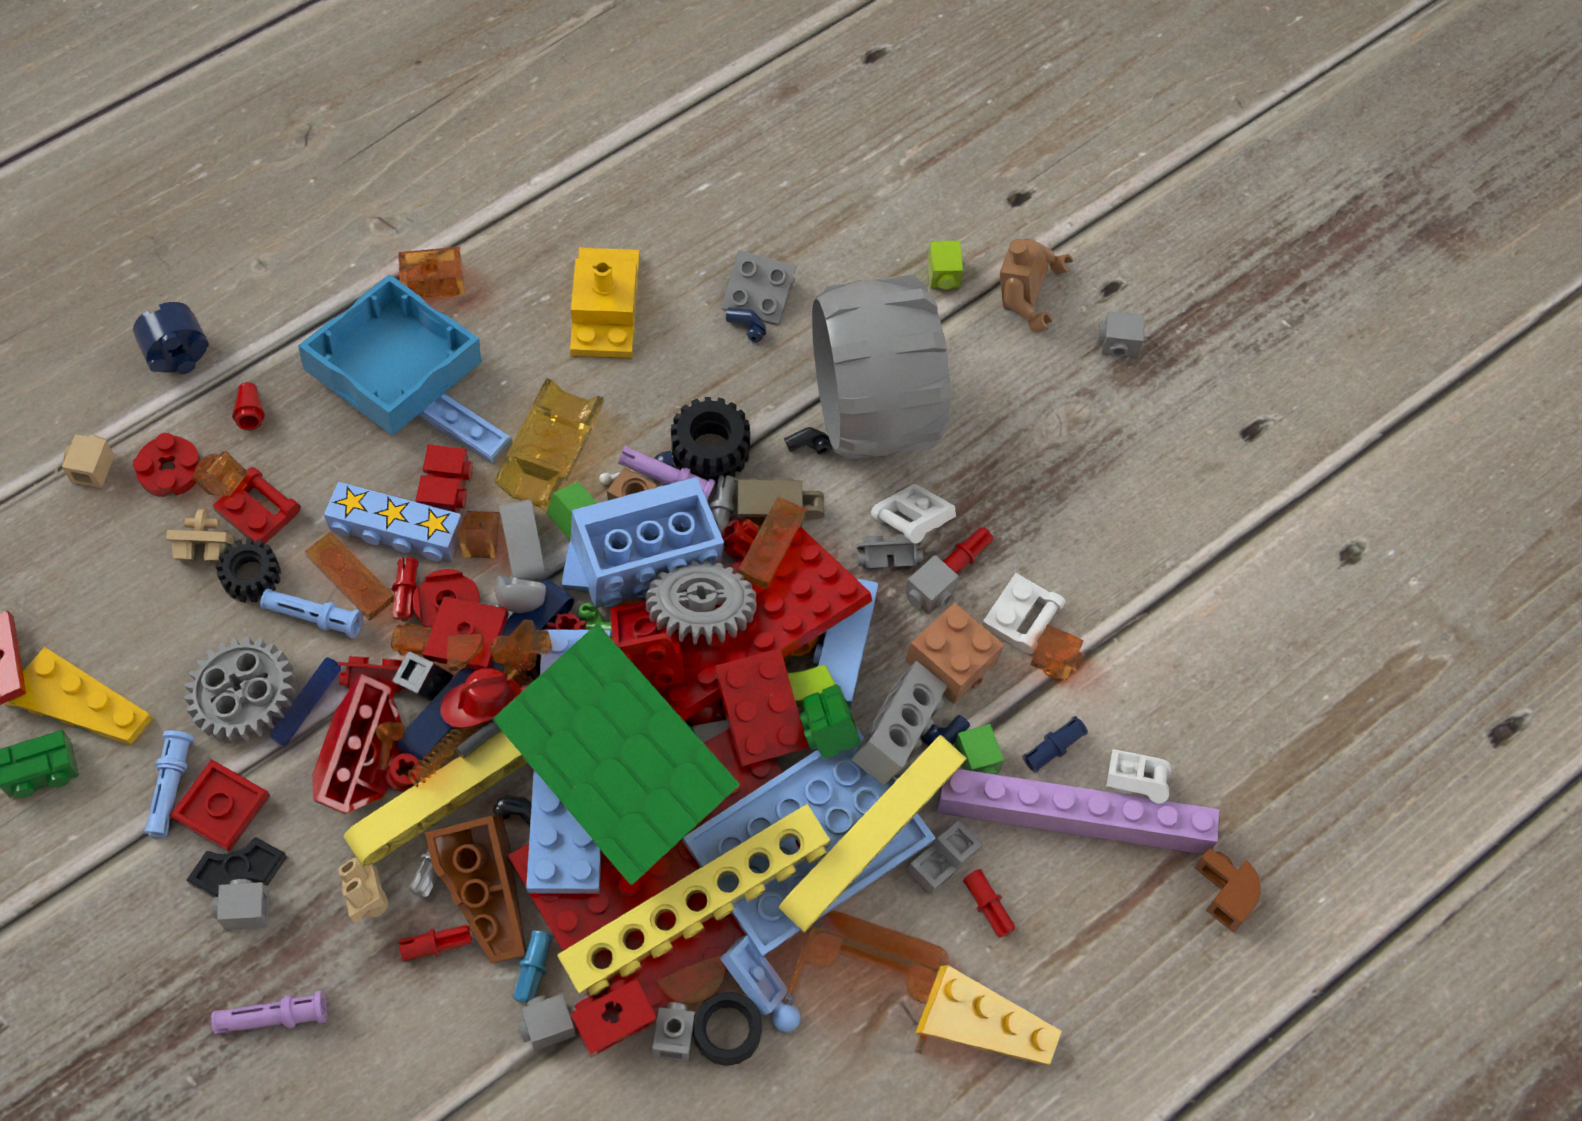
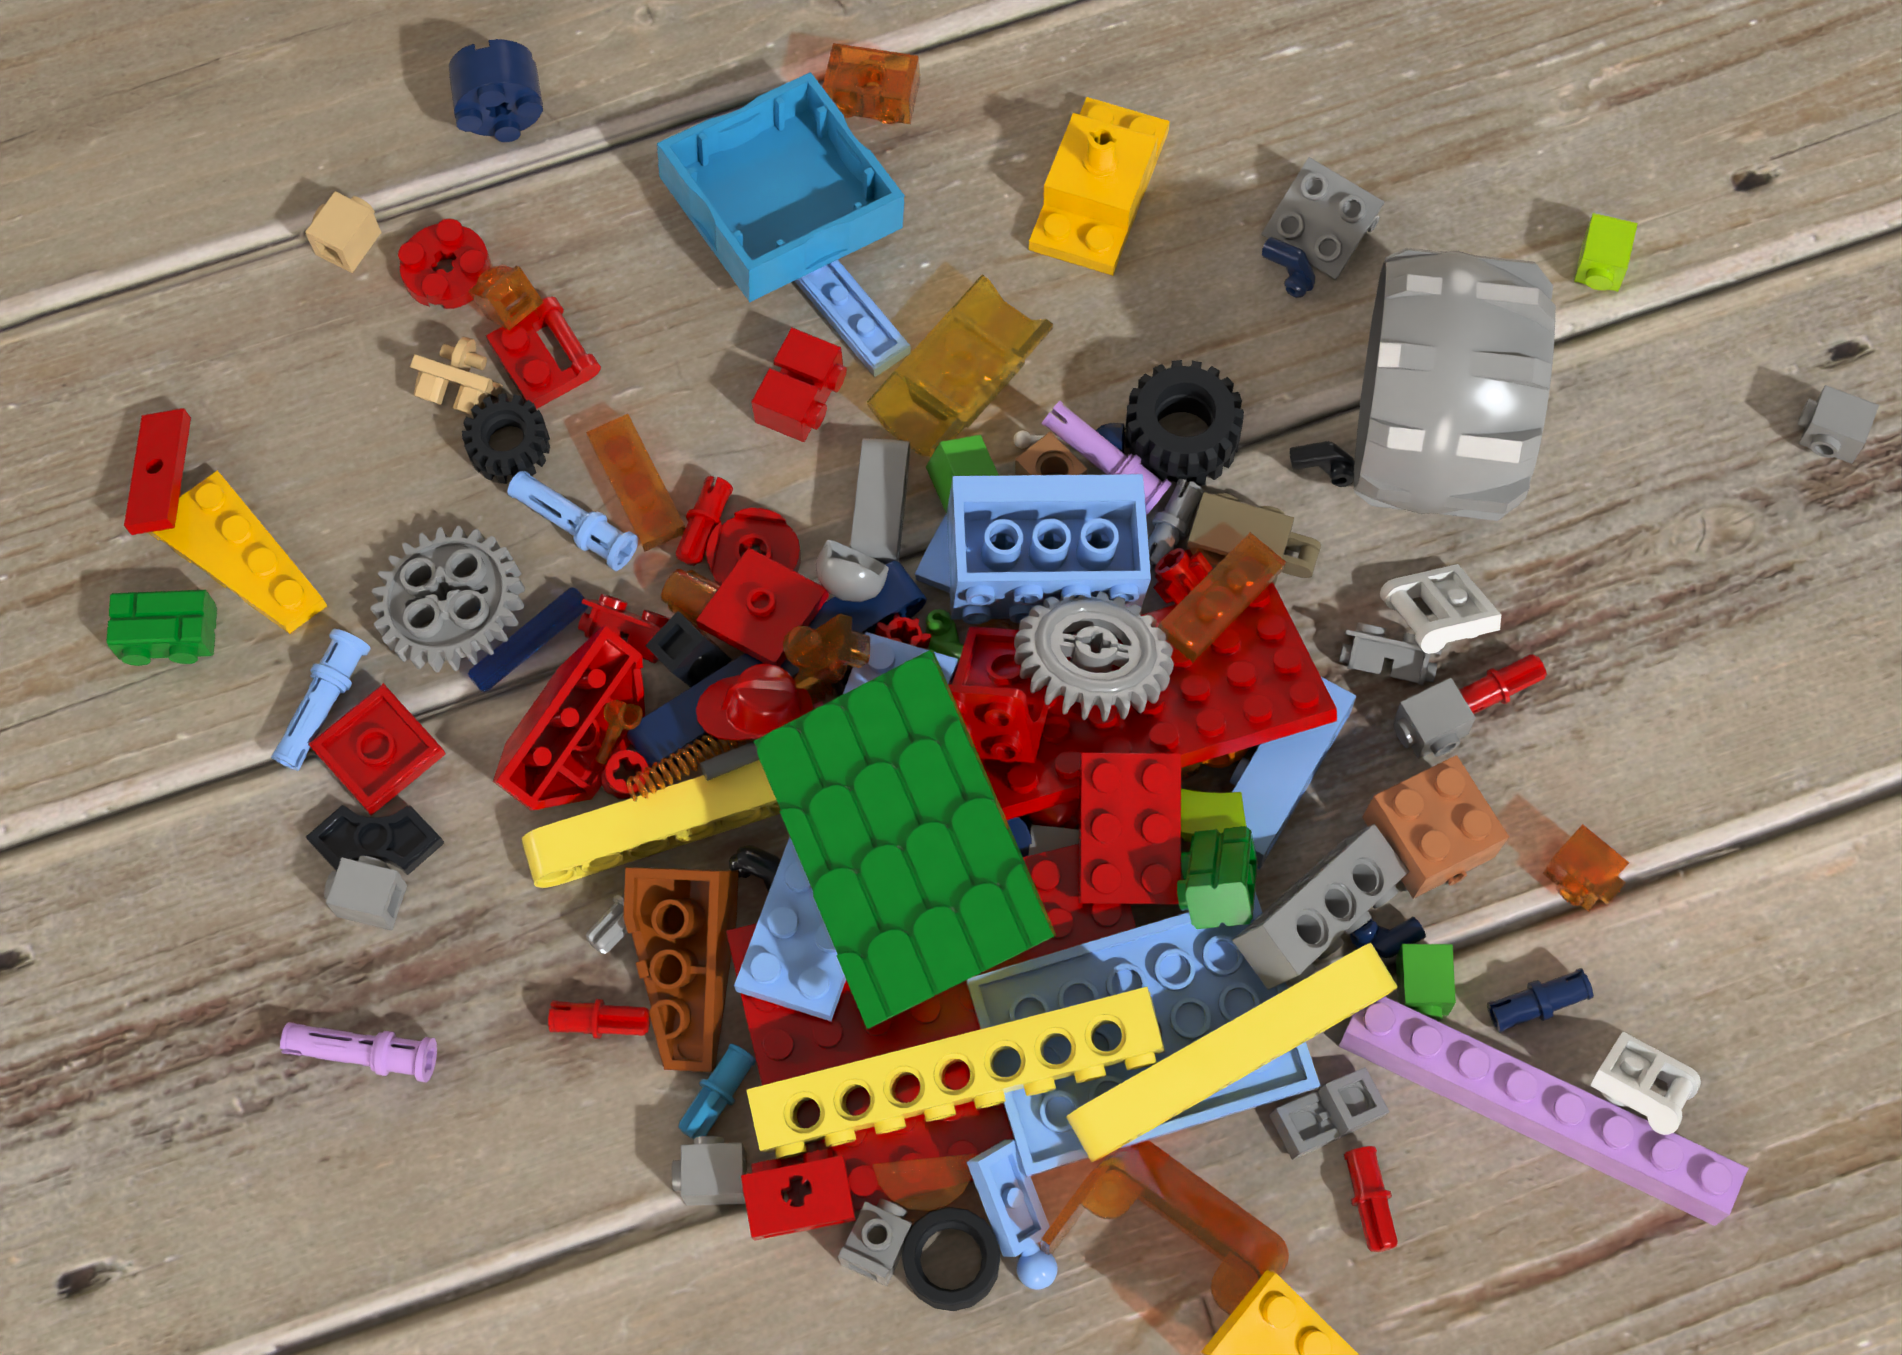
camera: 25 degrees right, 5 degrees up
red cone [232,382,265,430] -> none
light blue brick [324,482,465,562] -> none
tan hips [338,858,388,924] -> none
clear orange tile [447,634,484,672] -> none
clear orange slope [458,511,500,558] -> none
white plate [982,573,1066,654] -> none
medium nougat torso [1000,239,1073,332] -> none
dark orange brick [1195,848,1261,933] -> none

